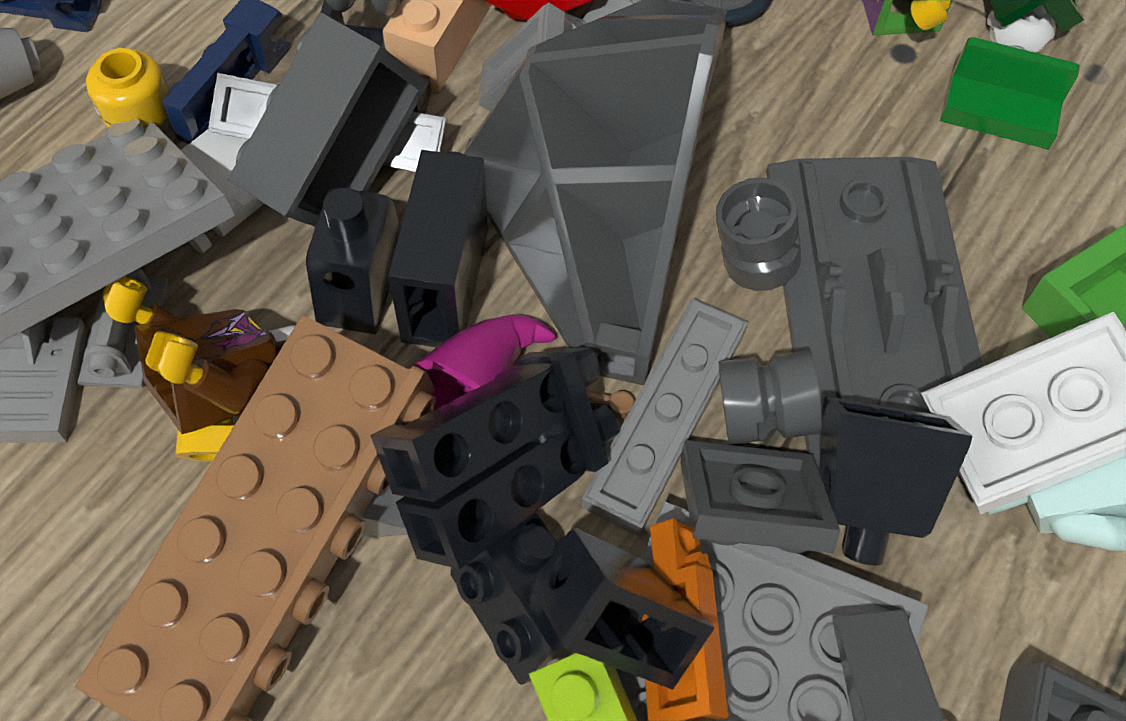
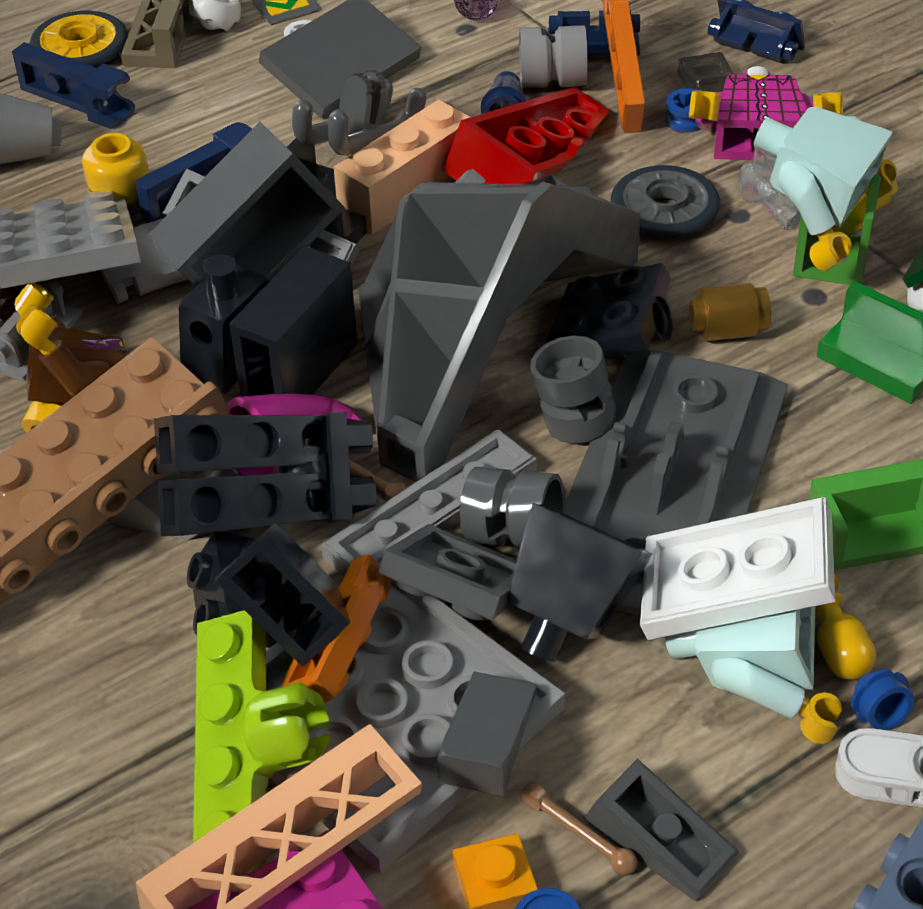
camera: 25 degrees right, 15 degrees down
none -> black plate [546,262,673,358]
none -> pearl gold brick [689,283,771,341]

